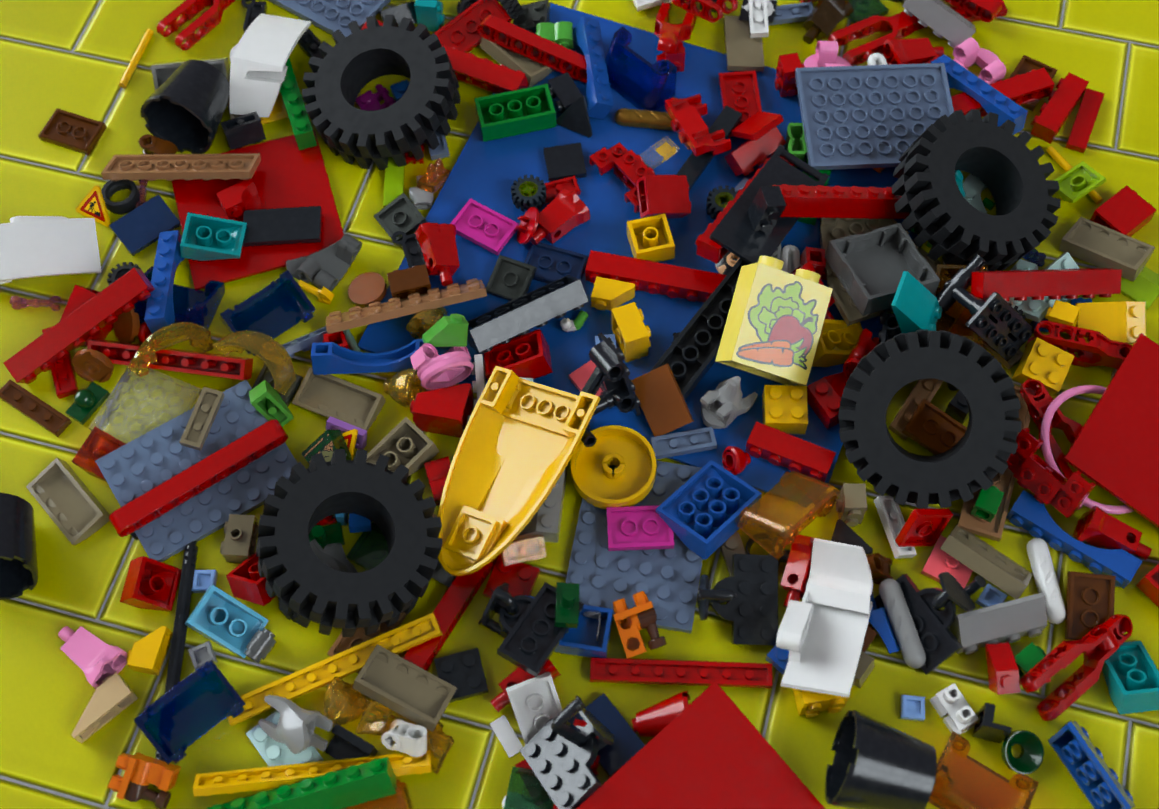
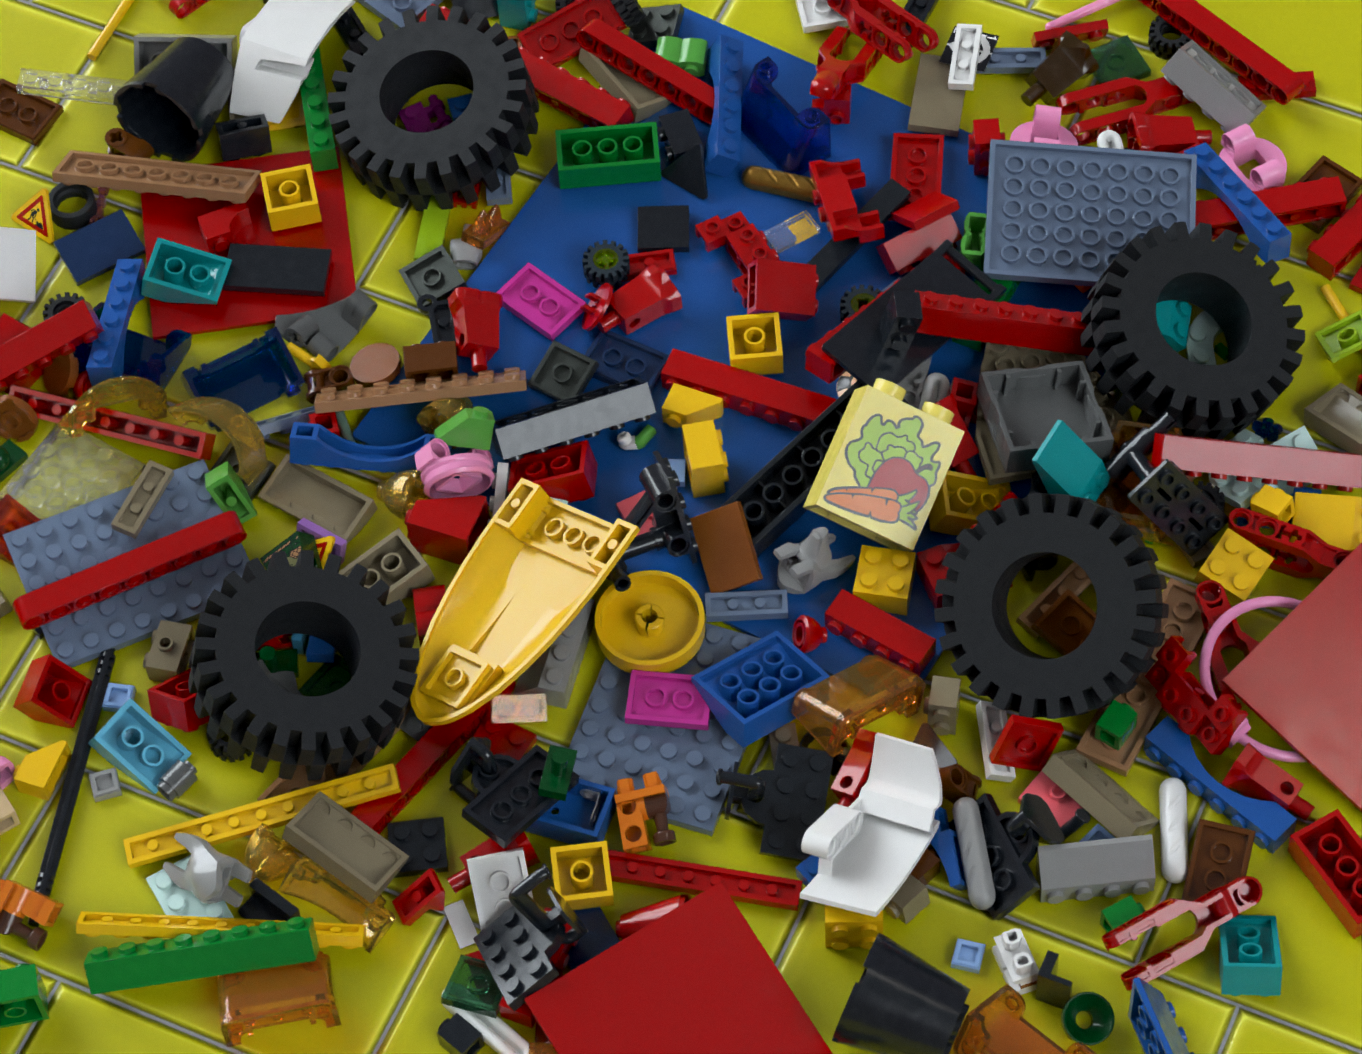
camera: 10 degrees right, 5 degrees down
clear blue windscreen [134,658,246,764] -> none
white piece [381,719,427,757] -> none
red slope [985,642,1021,695] -> none
none -> clear plate [16,68,127,105]
none -> yellow brick [260,164,322,232]
none -> reddish brown piece [303,365,355,404]
none -> red slope [392,868,445,926]
none -> yellow brick [550,841,614,910]

